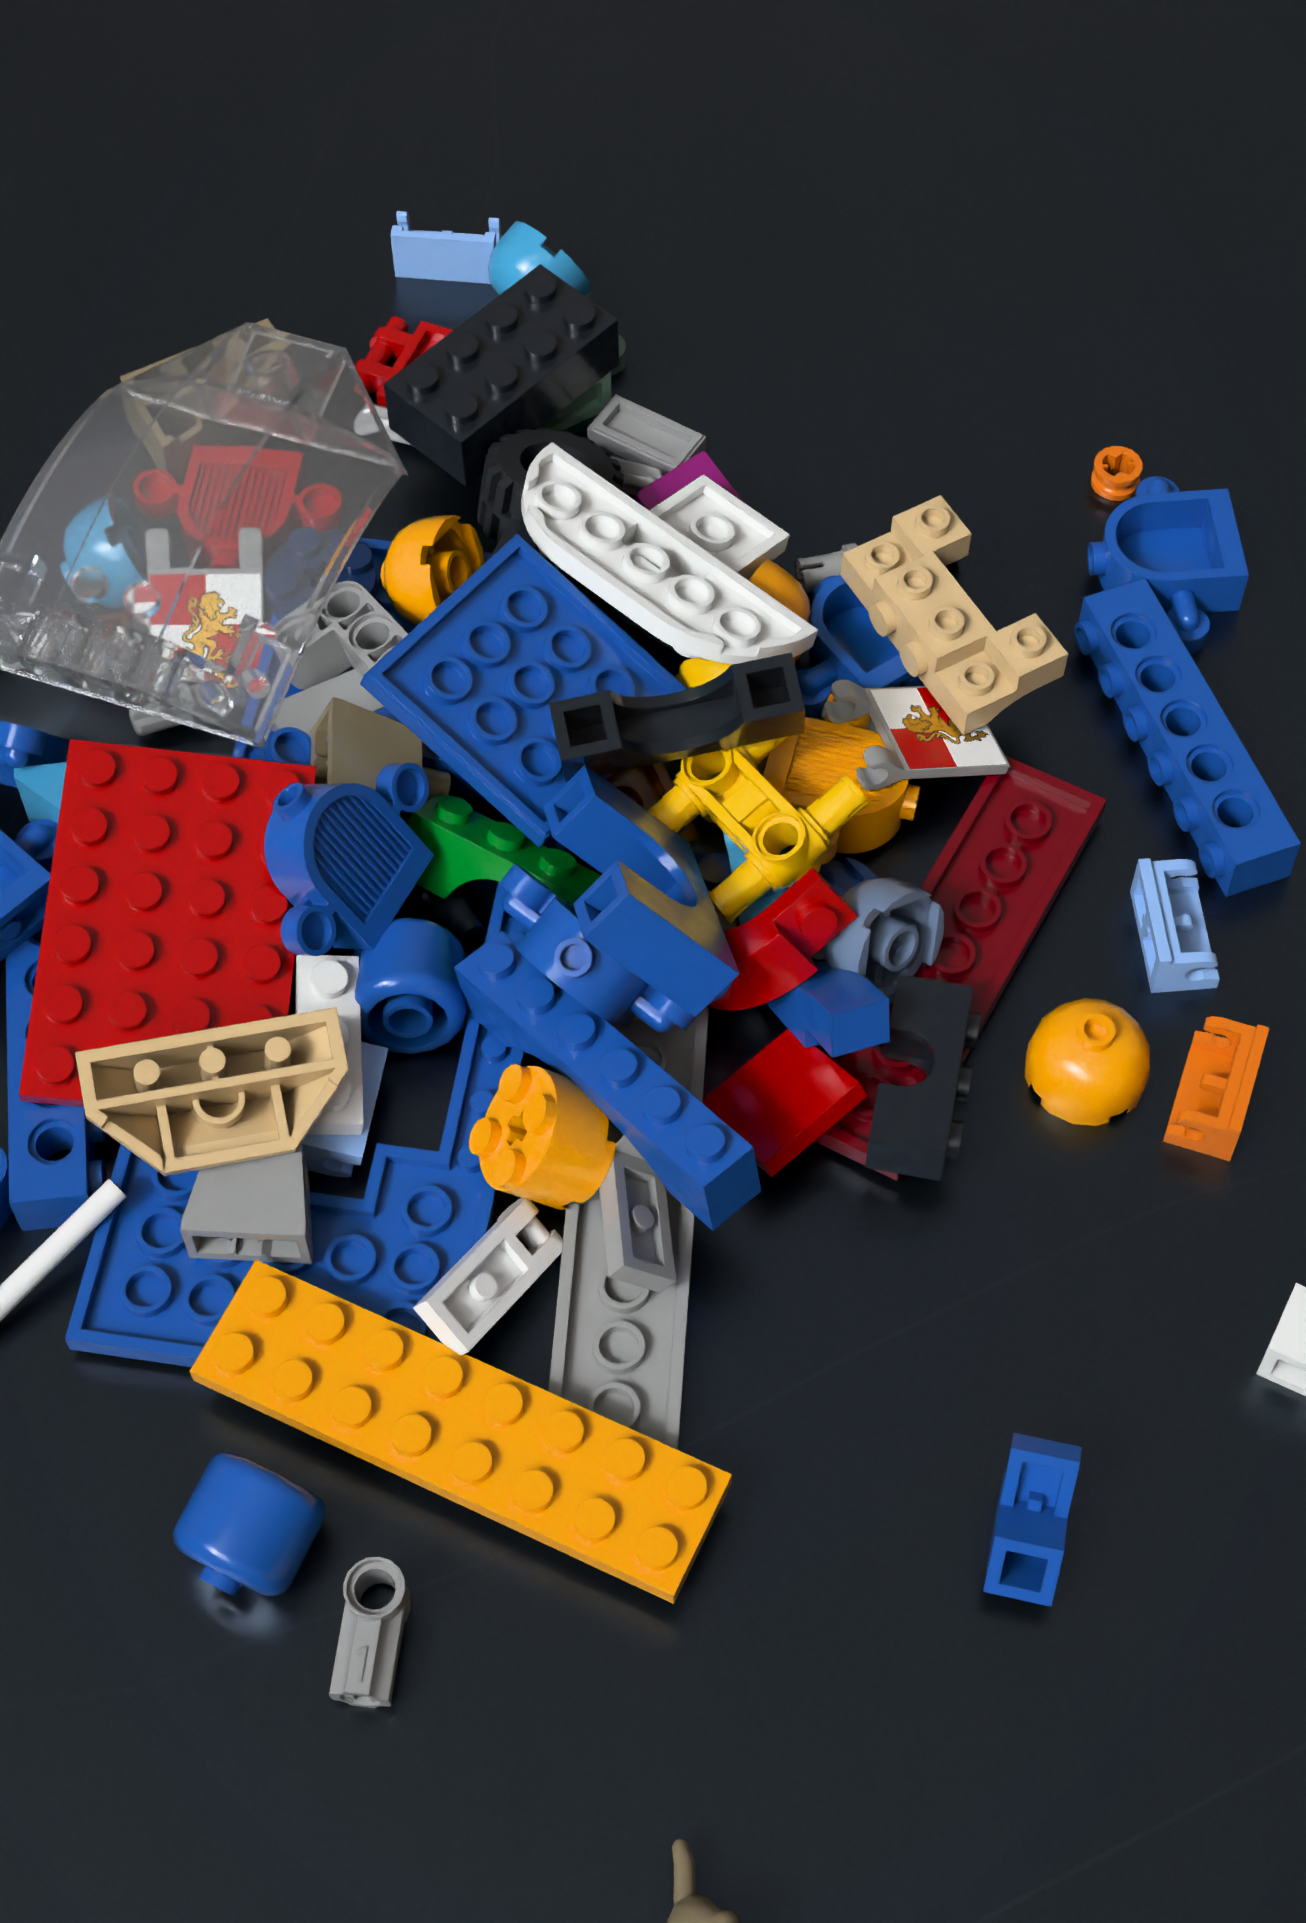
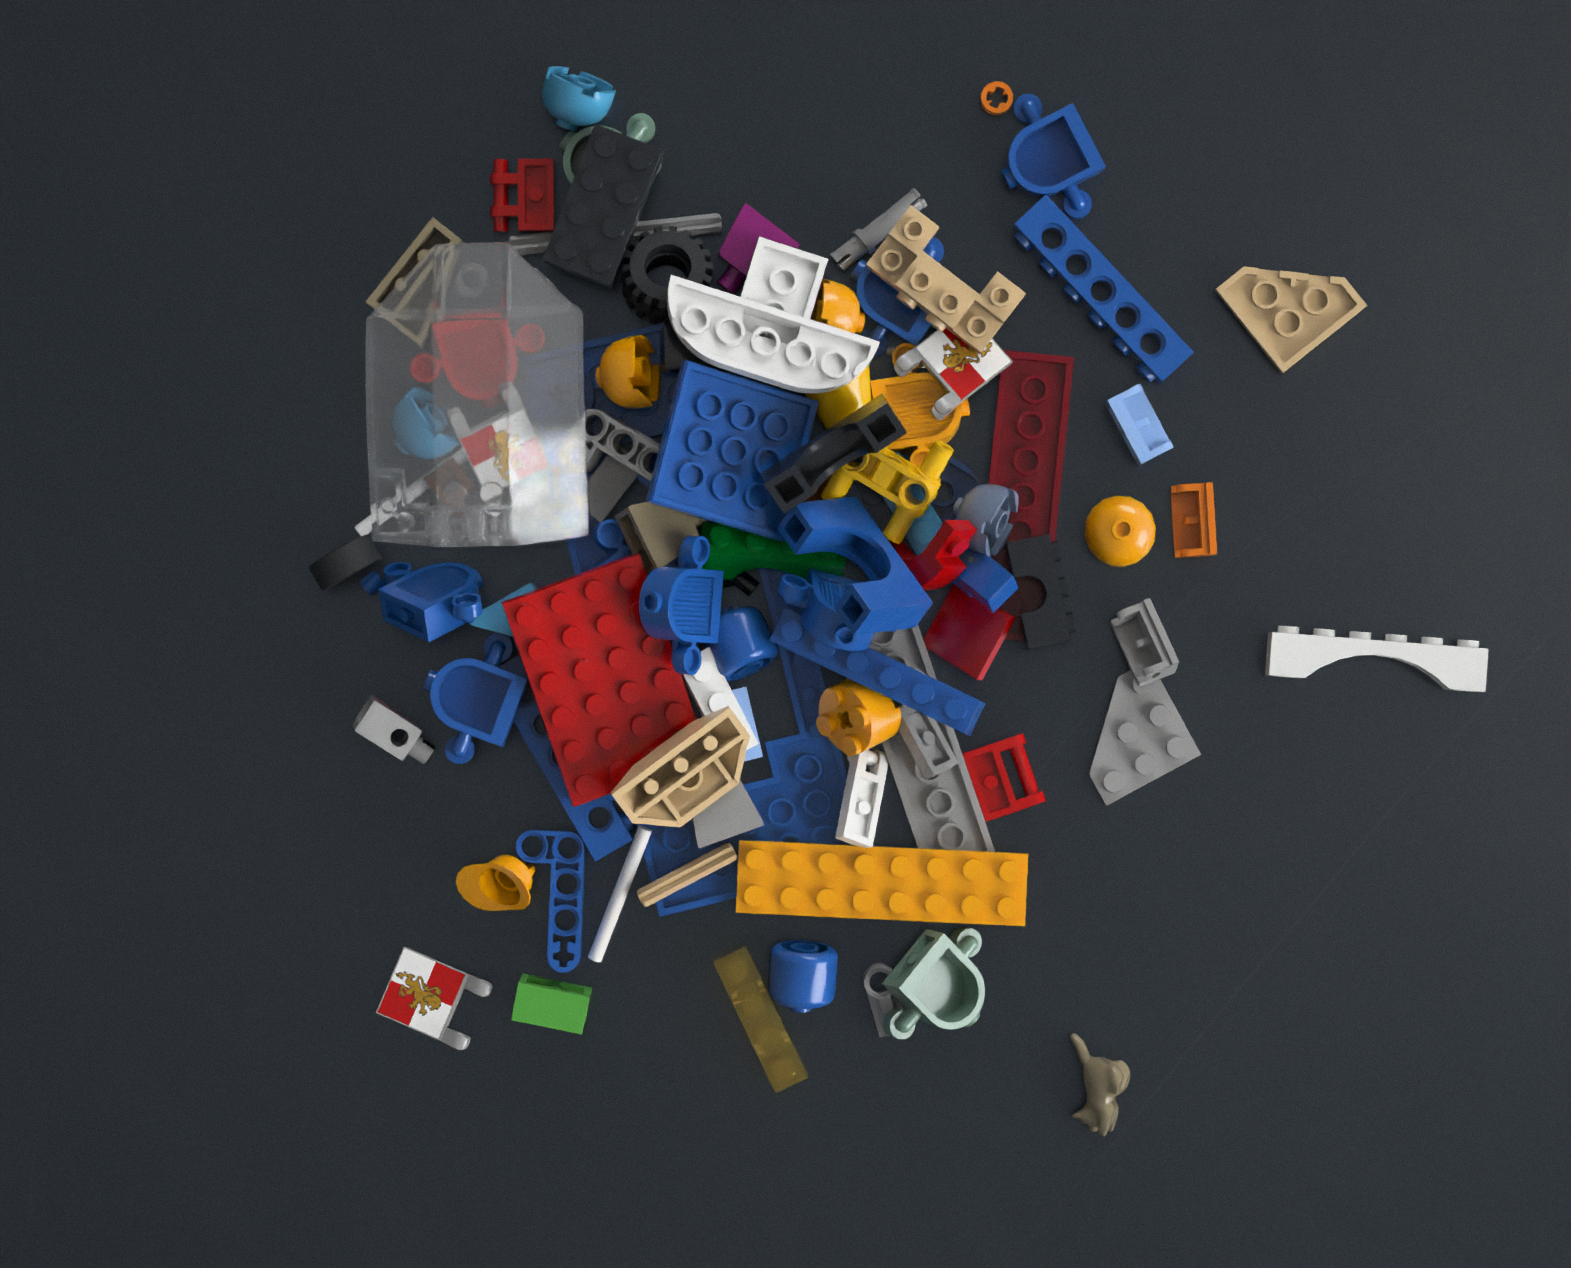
camera: 20 degrees left, 30 degrees up
light blue hinge [390,211,502,284] -> none
light grey tile [587,394,707,475] -> none
blue brick [983,1433,1082,1607] -> none
none -> tan axle [637,843,737,907]
none -> clear yellow arch [713,944,808,1093]
none -> sand green piece [882,927,985,1039]
none -> red plate [962,733,1046,822]
none -> light grey plate [1088,669,1201,806]
none -> light grey hinge [1110,598,1179,687]

